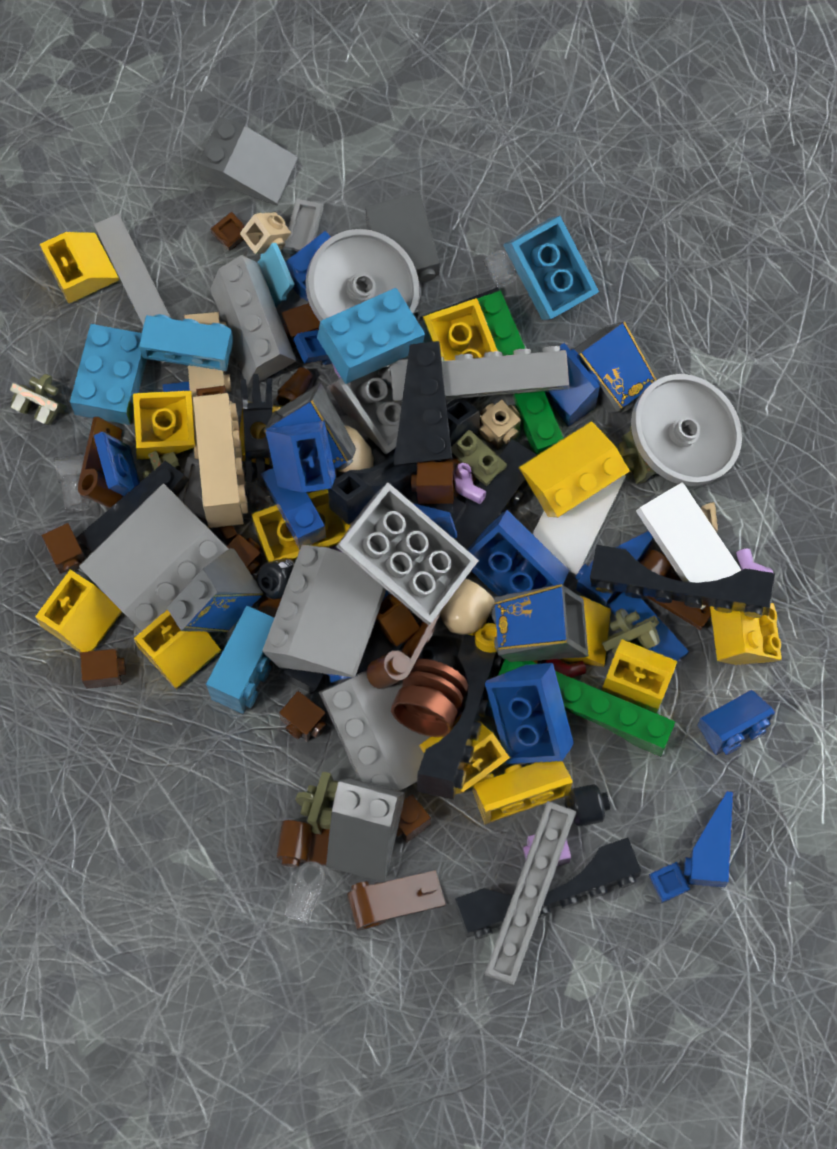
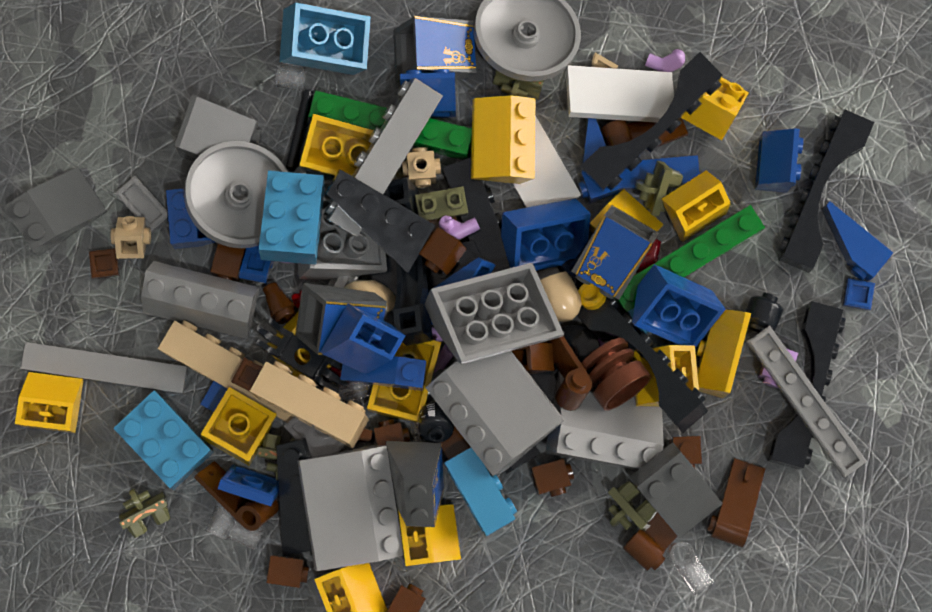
camera: 60 degrees left, 10 degrees up
dark azure brick [139,314,233,371] -> none
medium azure piece [257,243,295,308] -> none
none -> black arch [778,110,874,273]

